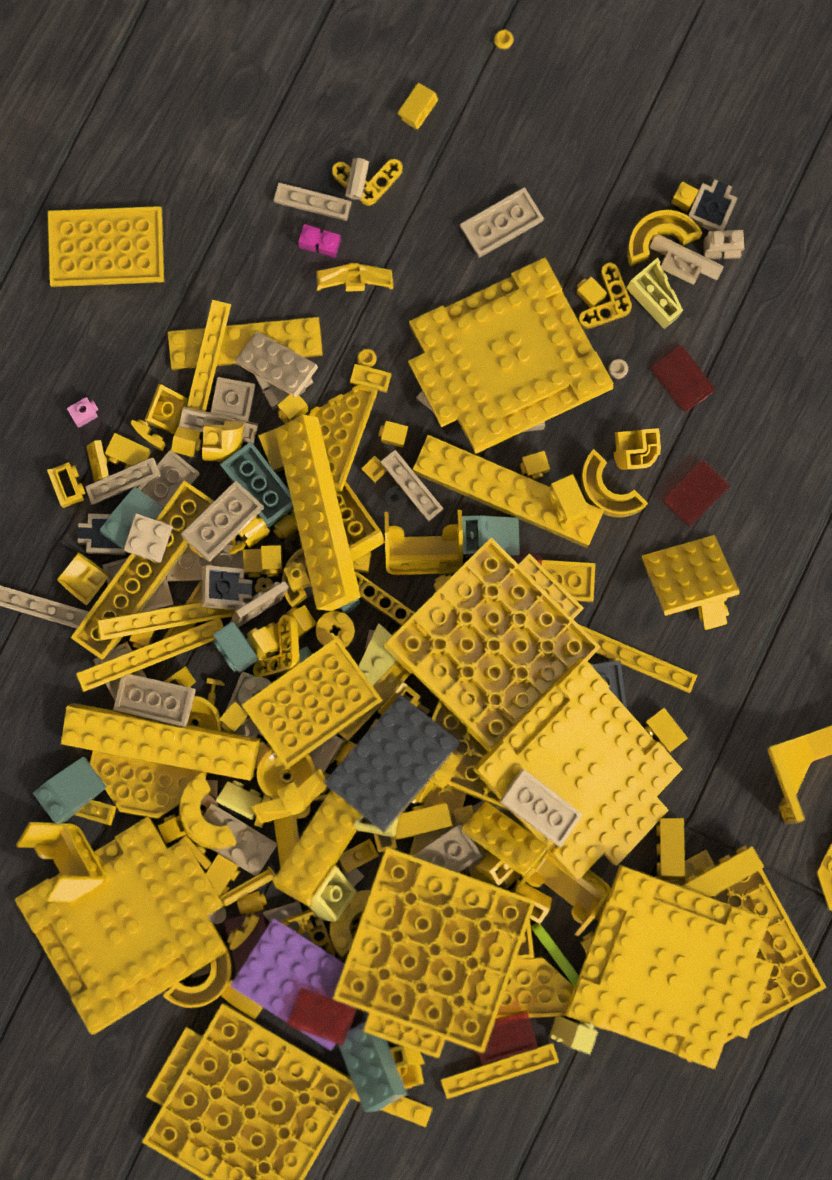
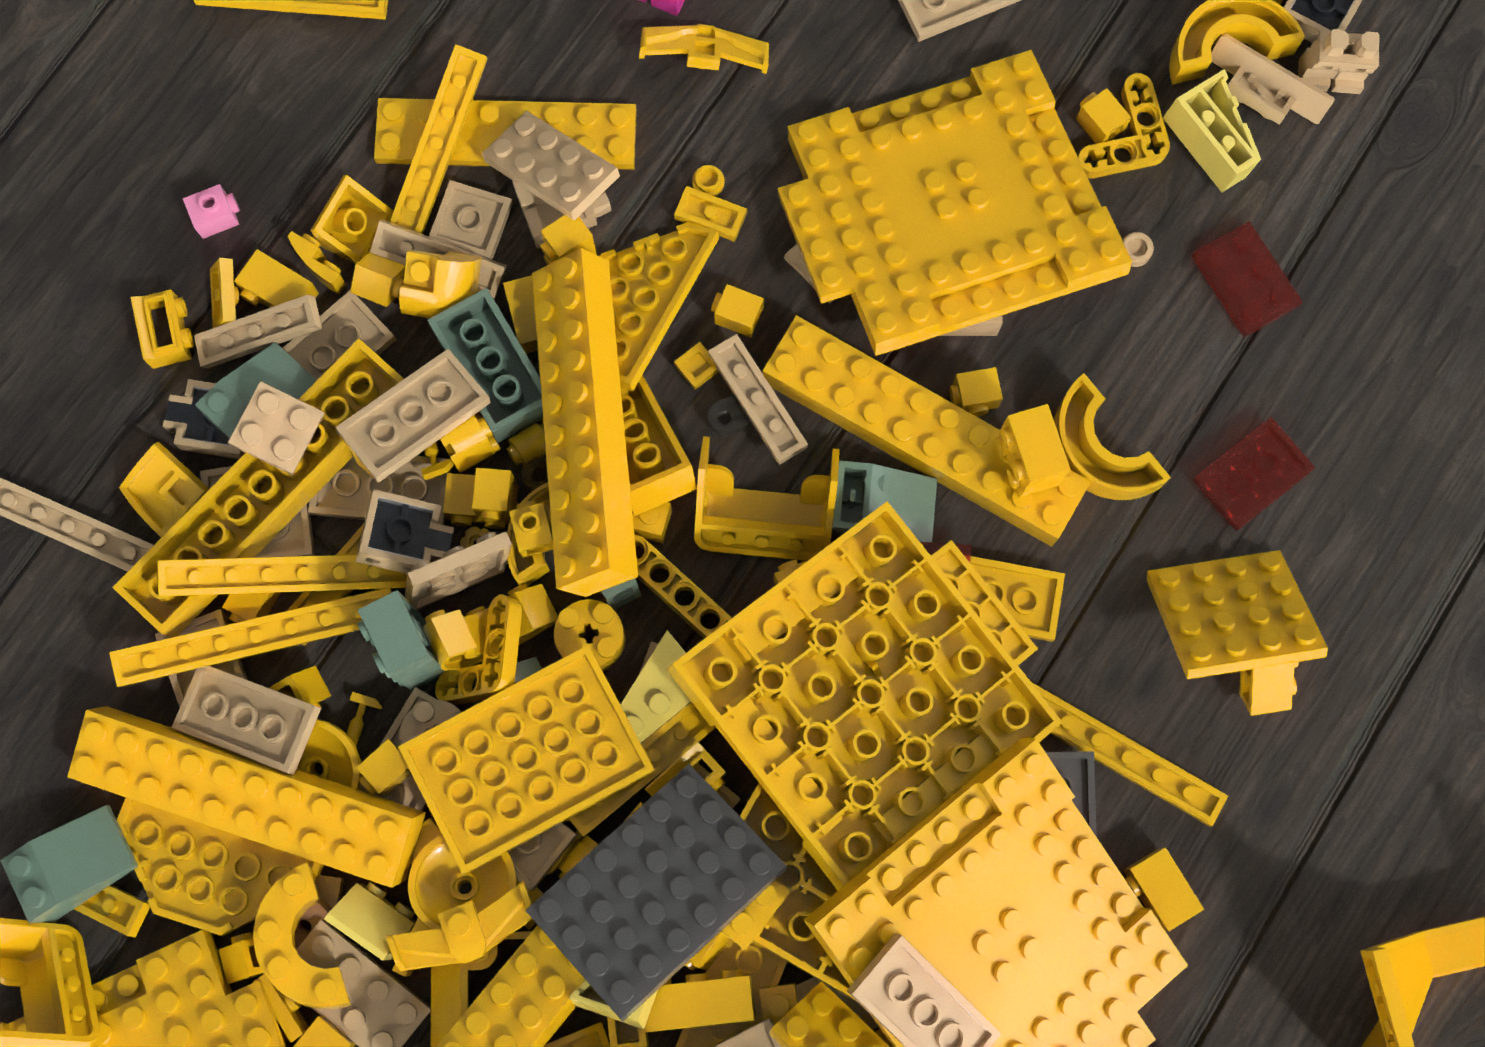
camera: 10 degrees right, 5 degrees down
yellow brick [613,428,661,470] -> none

